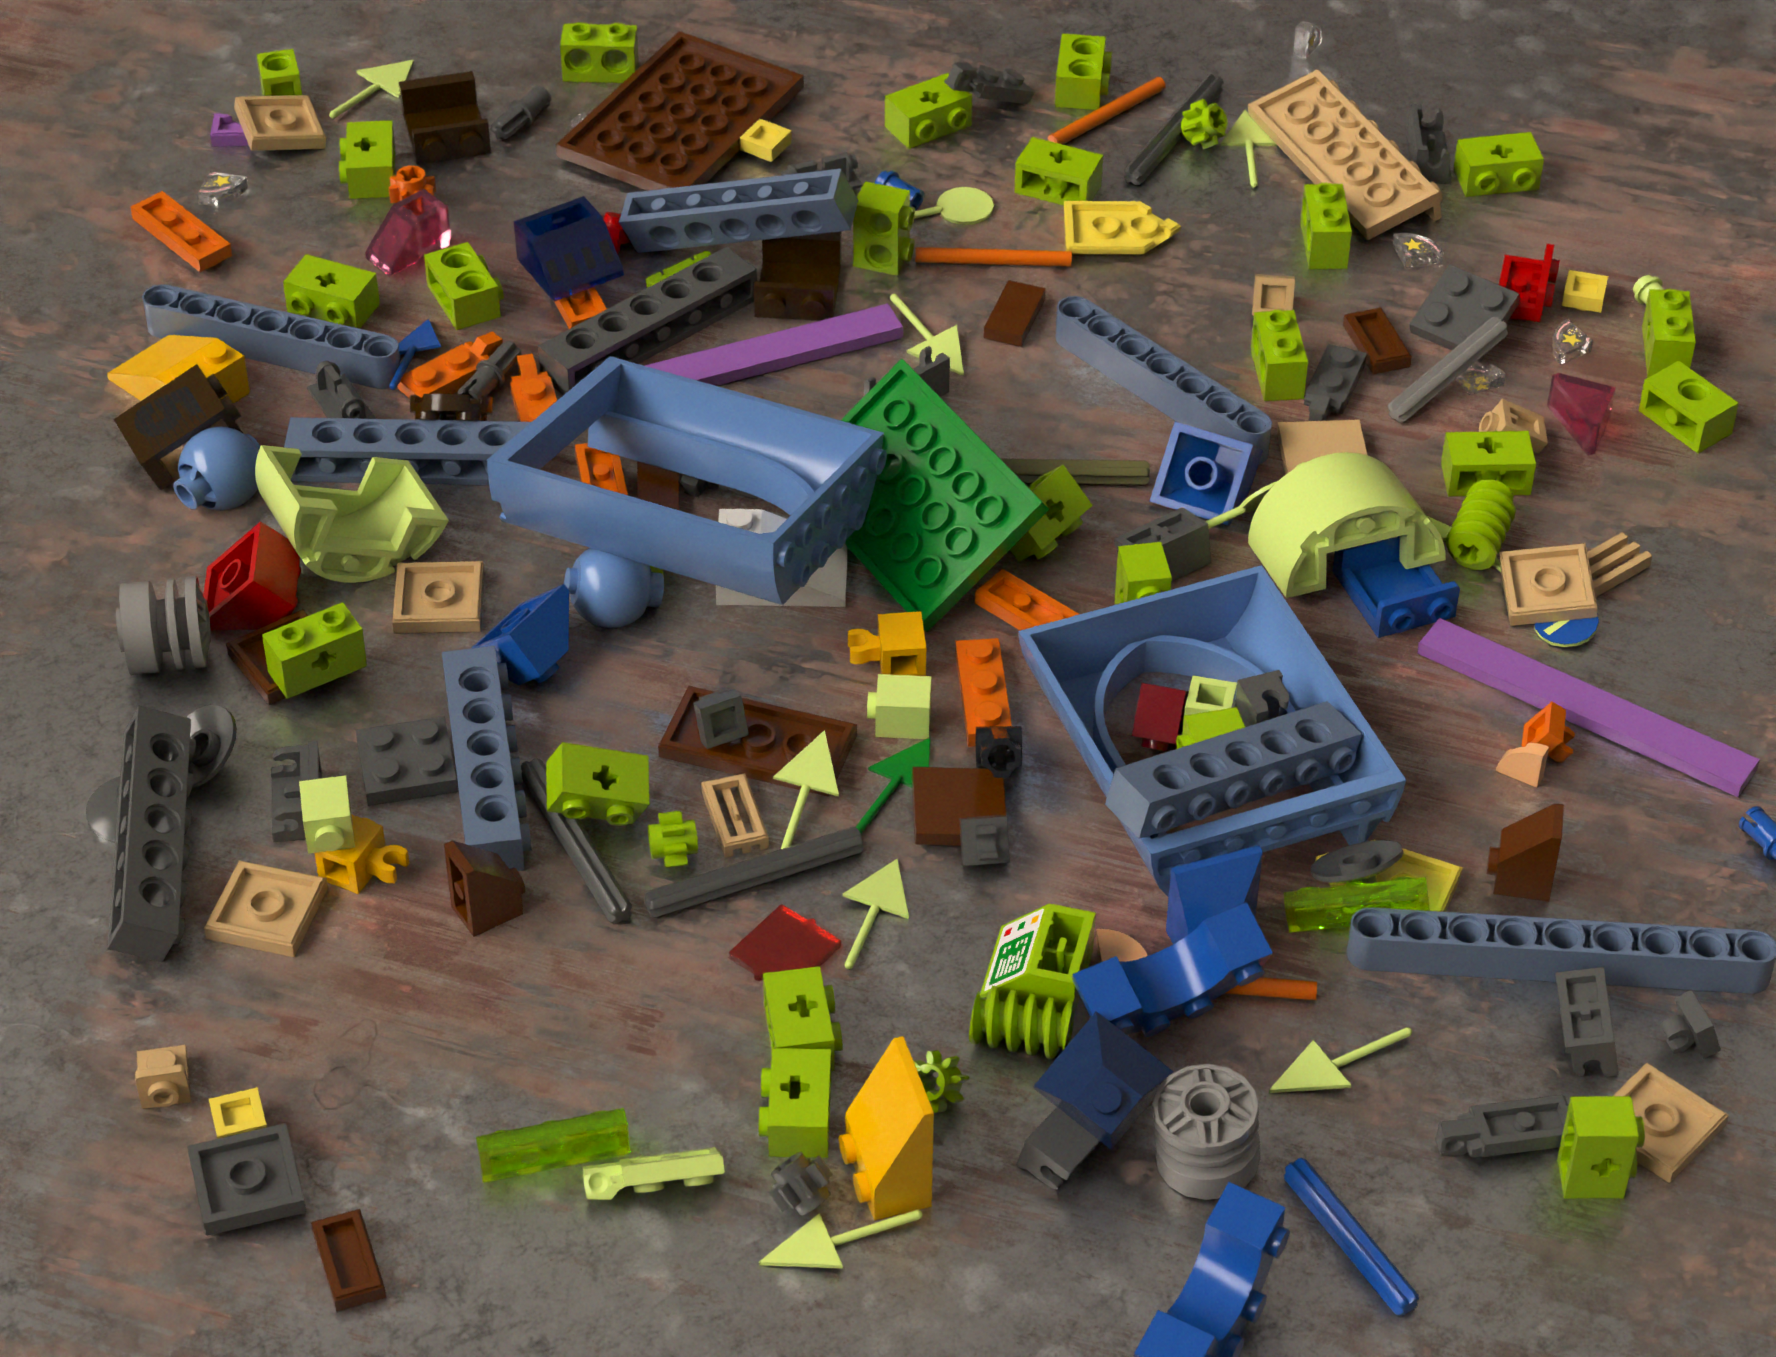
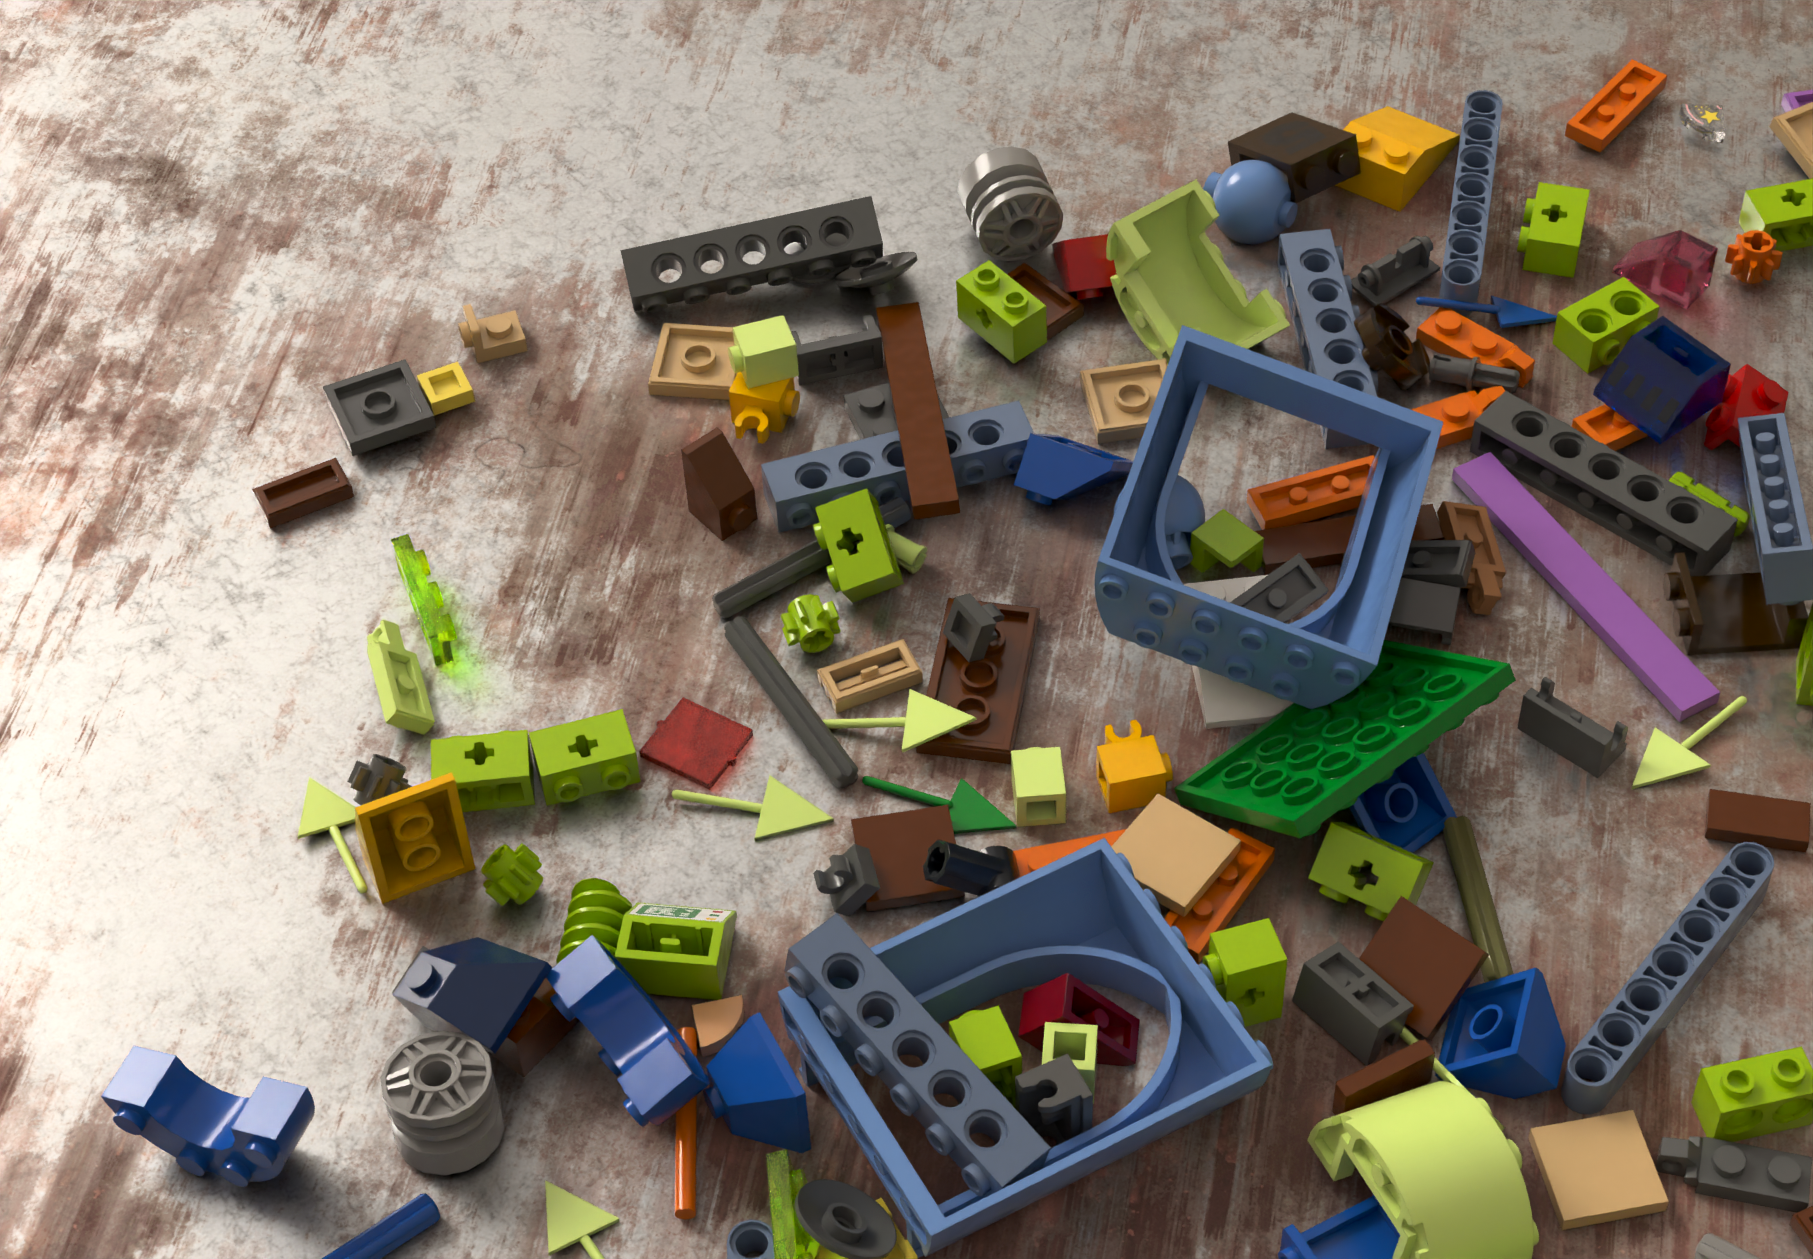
camera: 85 degrees right, 5 degrees up
none -> reddish brown tile [876,302,960,520]
none -> tan tile [1111,794,1241,917]
none -> dark grey hinge [1230,553,1329,623]
none -> reddish brown tile [1332,1039,1435,1115]
none -> reddish brown tile [1359,896,1489,1041]

